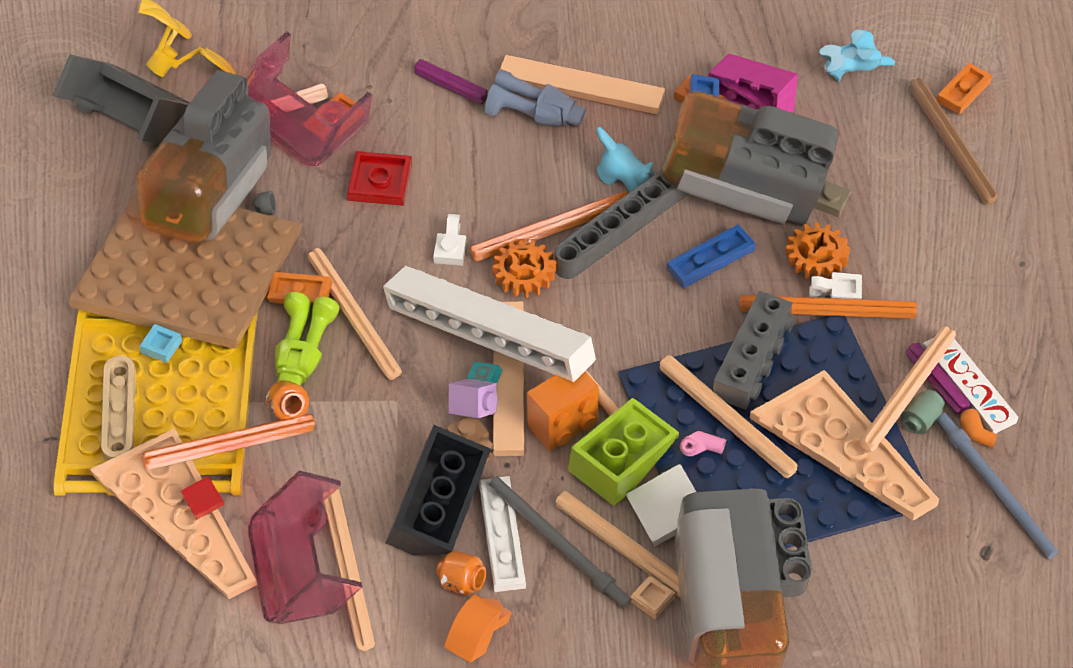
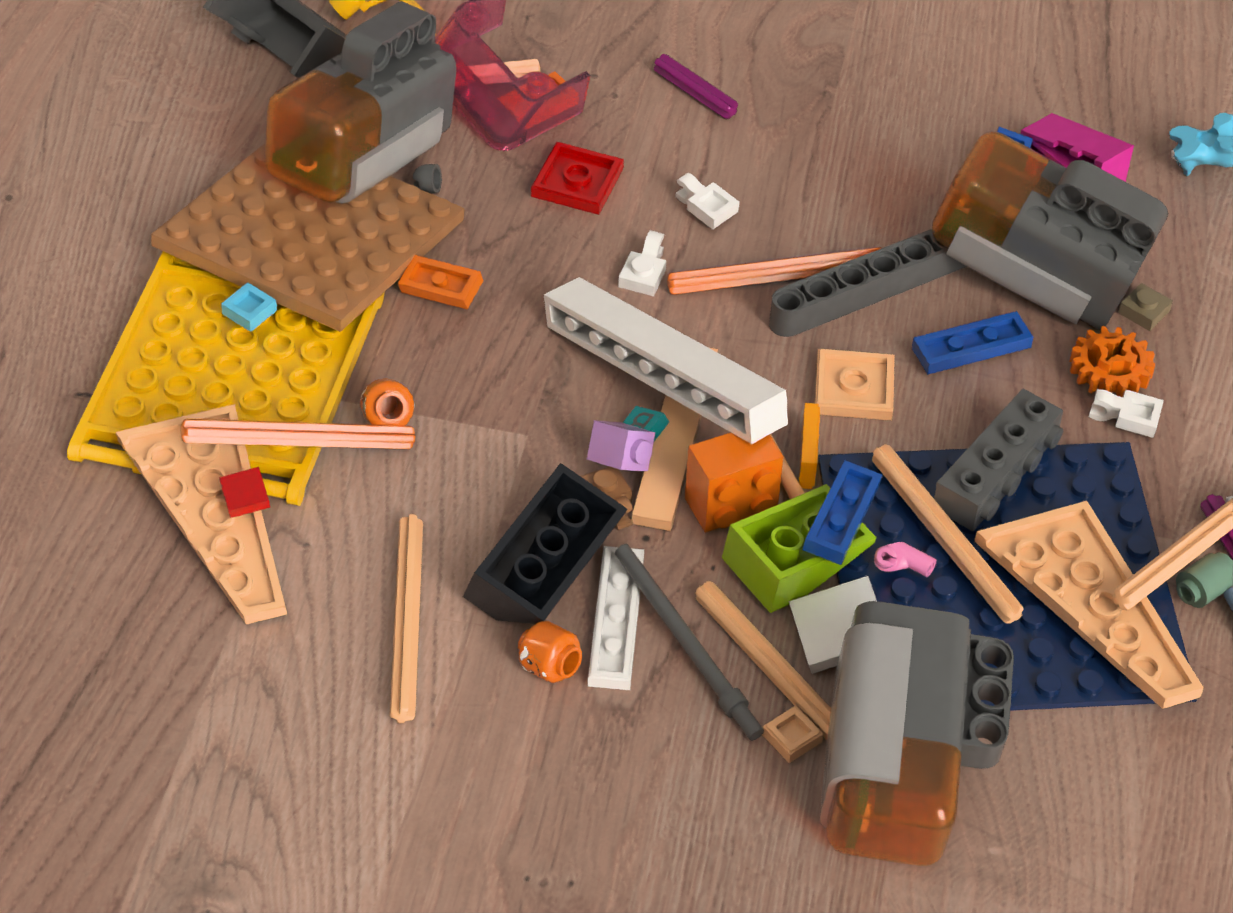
camera: 10 degrees right, 5 degrees down
tan plate [101,356,136,461] -> none
clear pink windscreen [248,470,363,624] -> none
lime piece [275,292,340,386] -> none
light nougat axle [308,248,402,380] -> none
orange brick [444,595,512,663] -> none
sand blue piece [484,69,586,127] -> none
orange gear [492,239,556,298] -> none
light nougat tile [500,55,665,115] -> none
medium azure animal [596,127,656,192] -> none
orange axle [739,295,917,319] -> none
none -> white plate [675,173,740,229]
none -> light orange tile [799,403,820,489]
none -> blue plate [802,460,883,565]
none -> light nougat tile [815,349,895,421]

